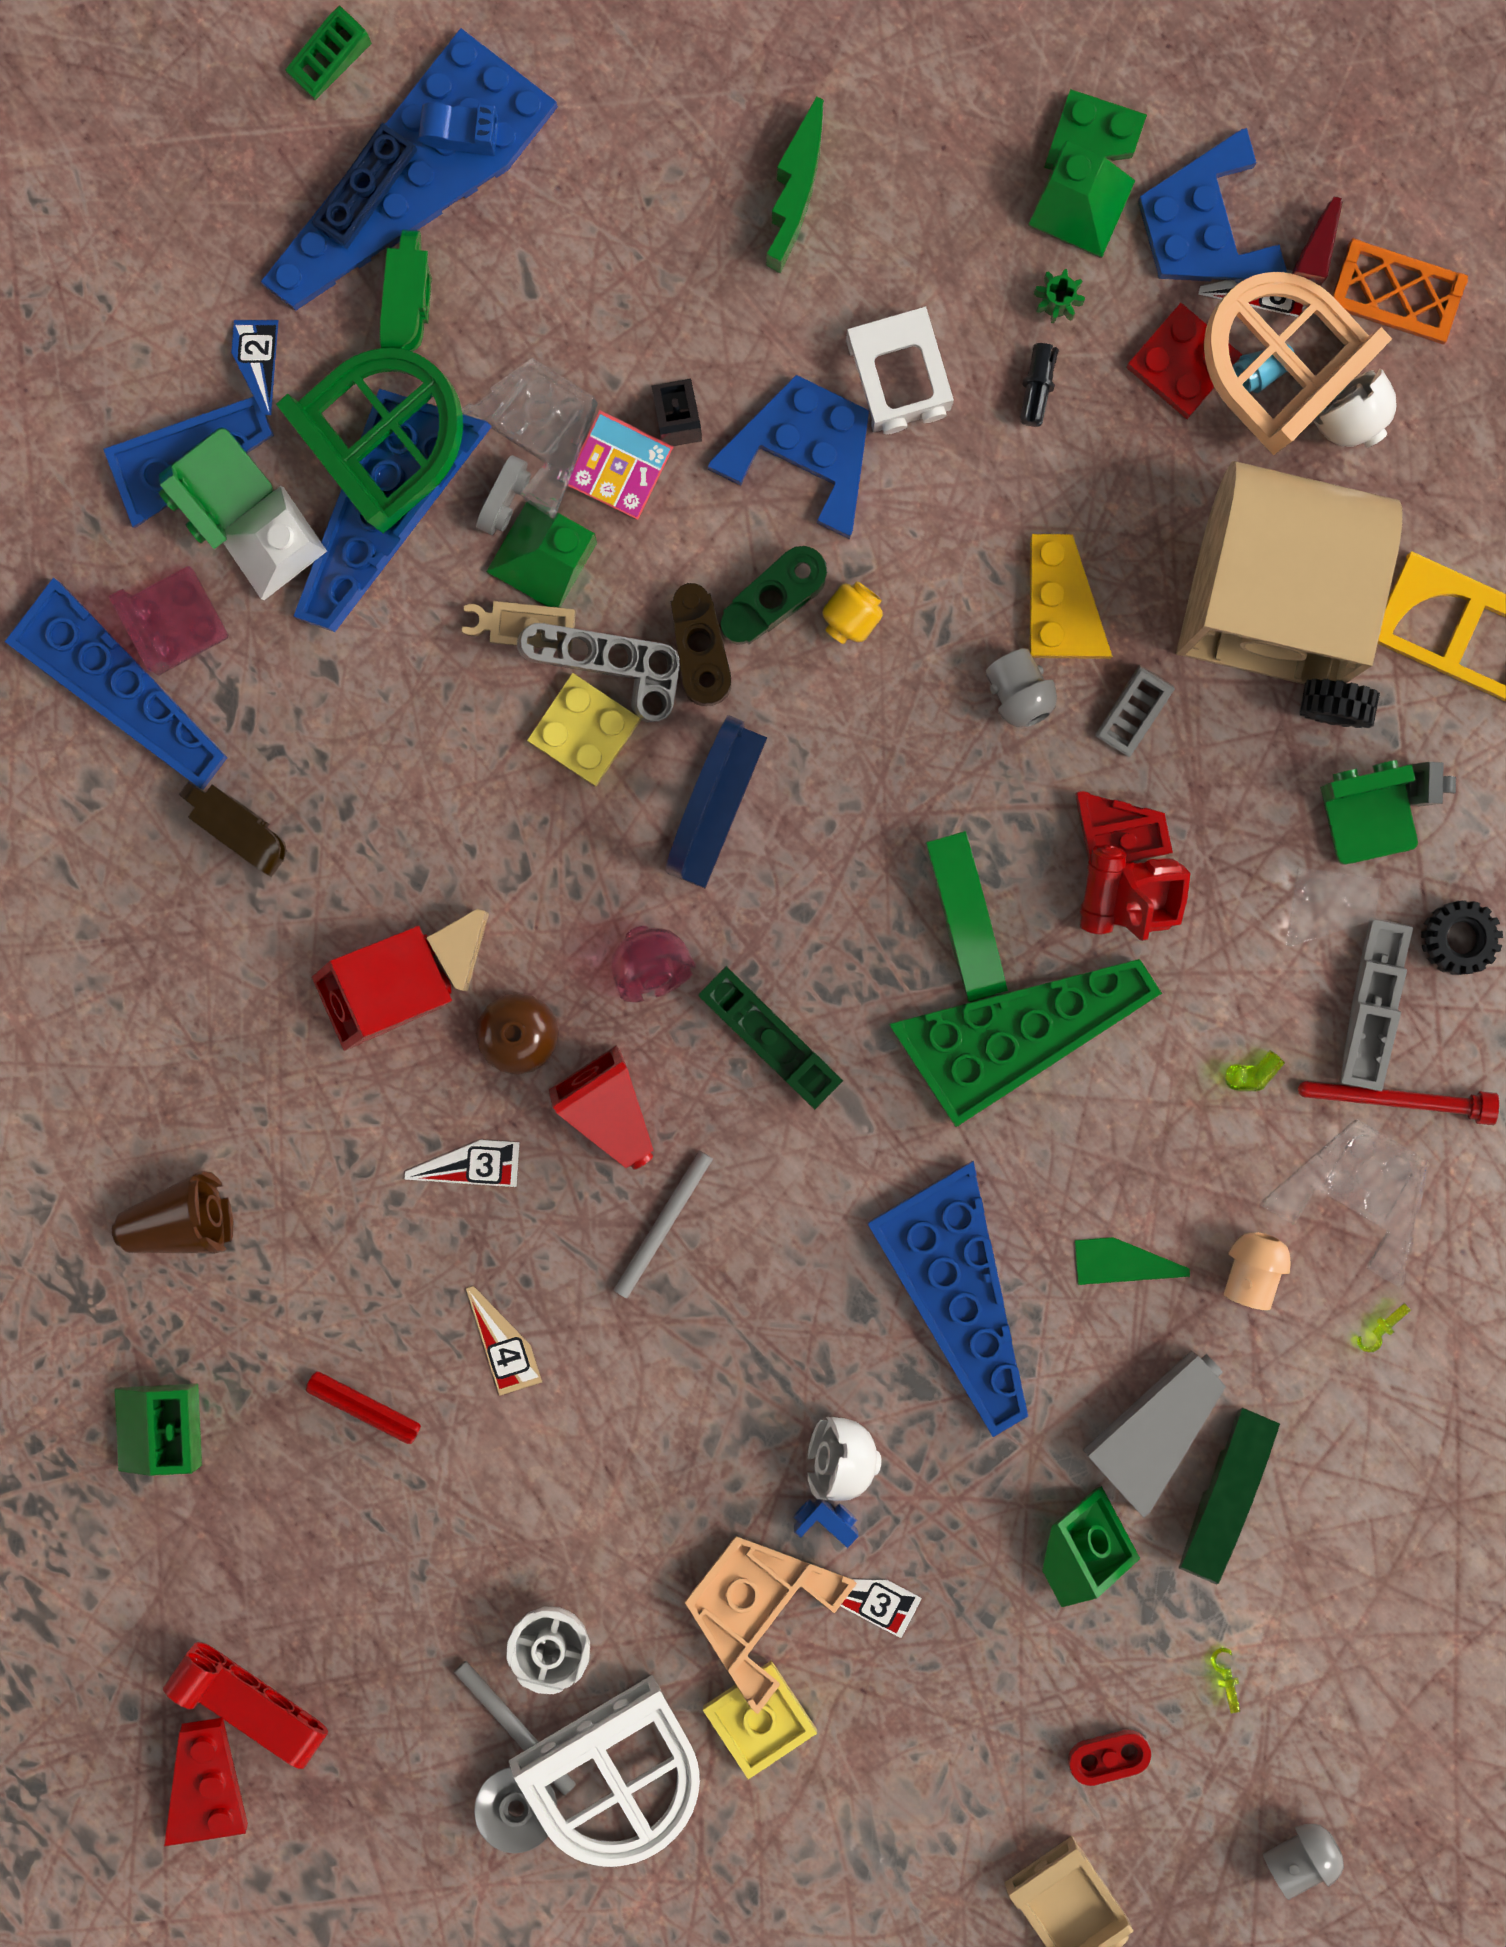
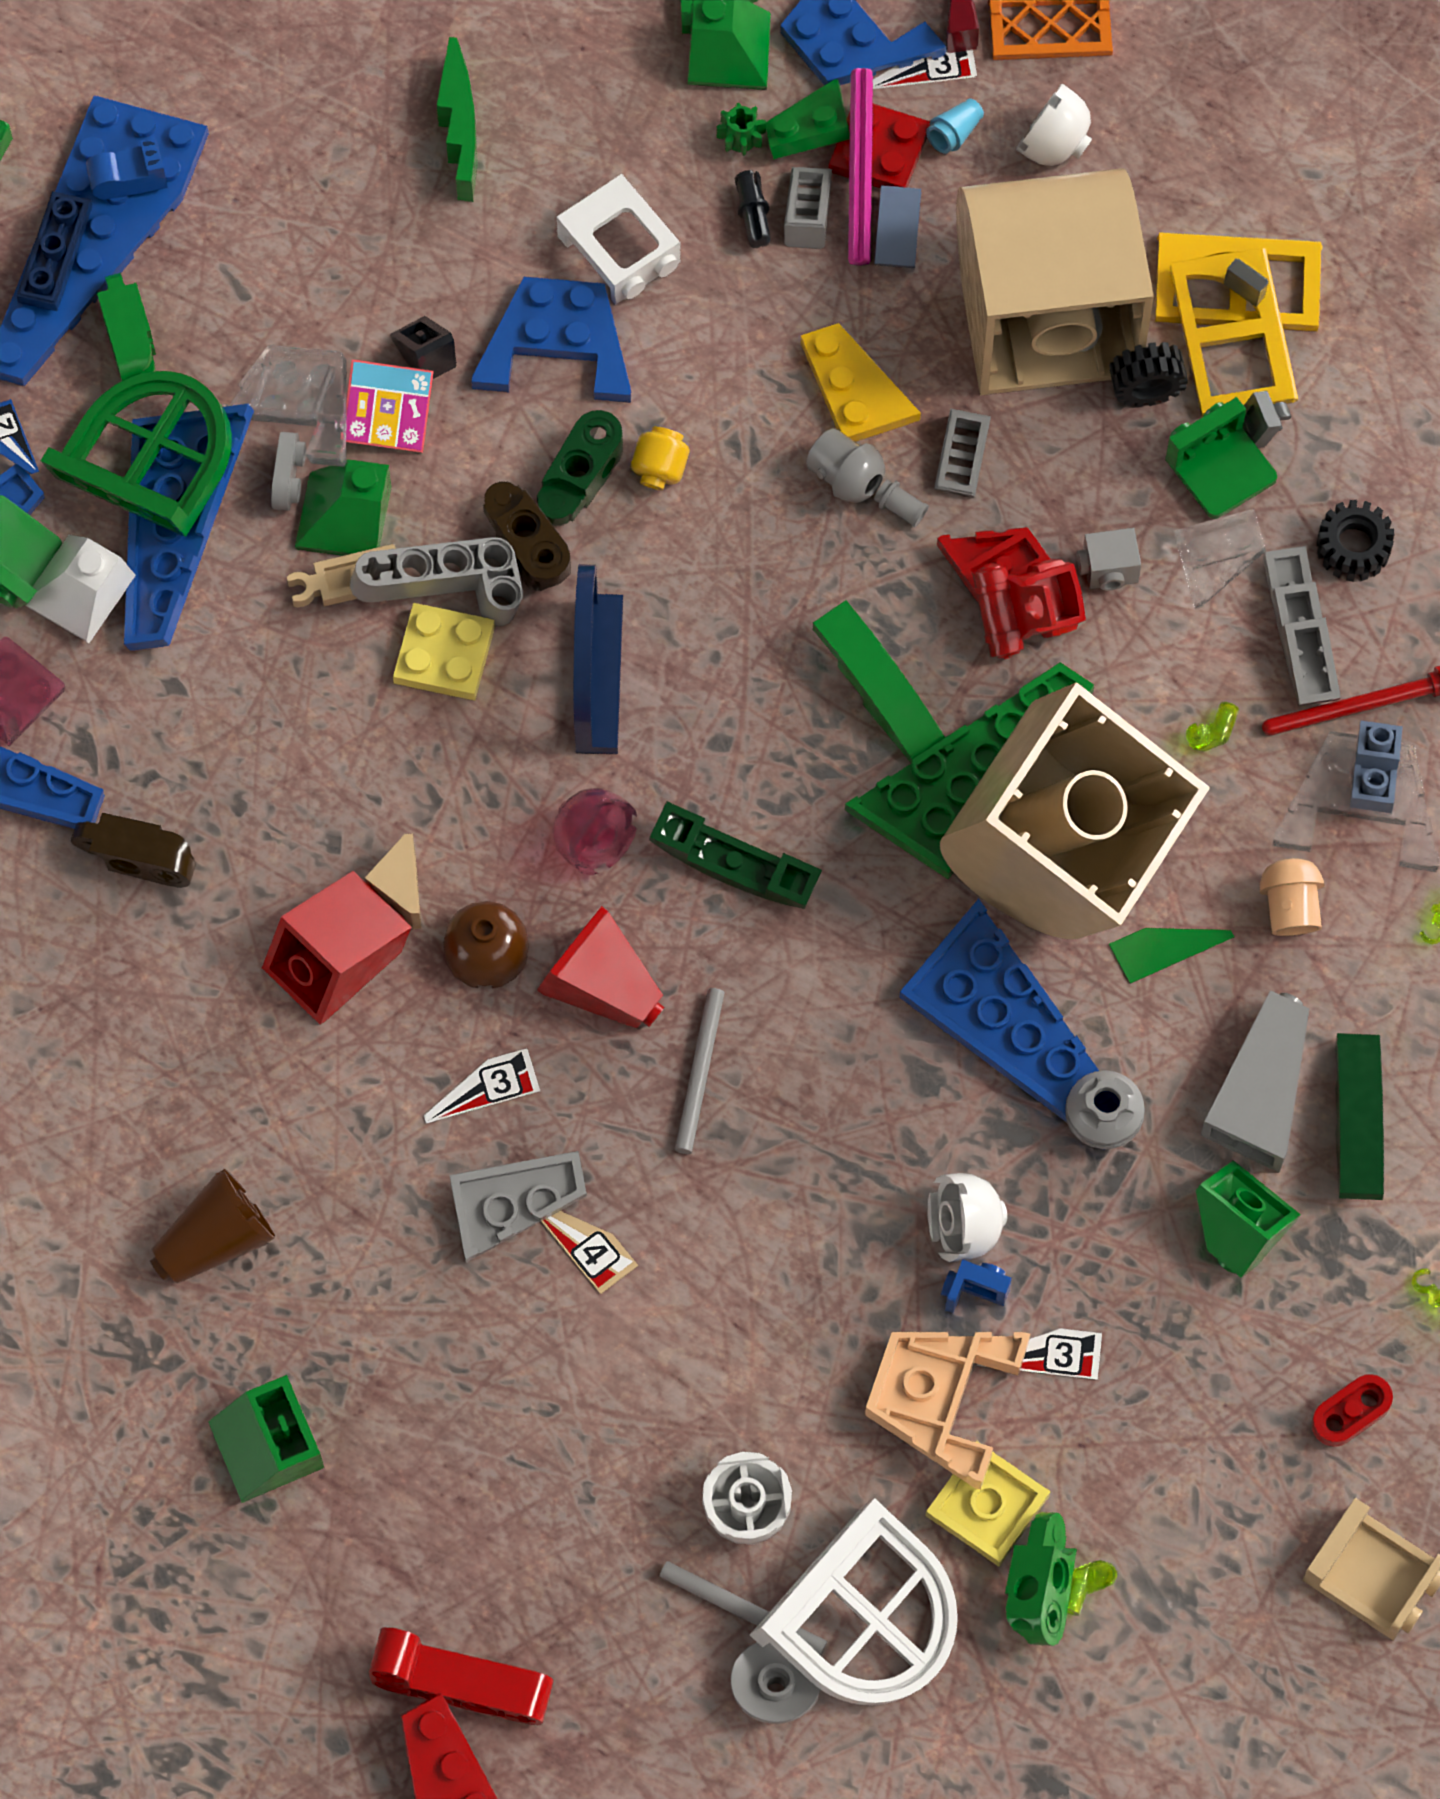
camera: 20 degrees left, 20 degrees down
red axle [305,1372,421,1444] -> none
light nougat window [1204,272,1392,455] -> none
none -> light grey wing [450,1151,587,1263]
none -> green wing [766,79,850,159]
none -> light grey slope [784,167,832,249]
none -> dark pink axle [848,68,873,266]
none -> light grey pin [874,479,929,528]
none -> sand blue slope [875,186,921,268]
none -> tan brick [940,682,1210,939]
none -> green piece [1005,1512,1077,1646]
none -> light grey piece [1065,1070,1145,1149]
none -> clear neon green arm [1067,1560,1117,1616]
none -> light grey brick [1077,528,1141,591]
none -> yellow window [1170,248,1298,418]
none -> dark grey tile [1224,258,1269,307]
none -> sand blue slope [1349,721,1403,814]

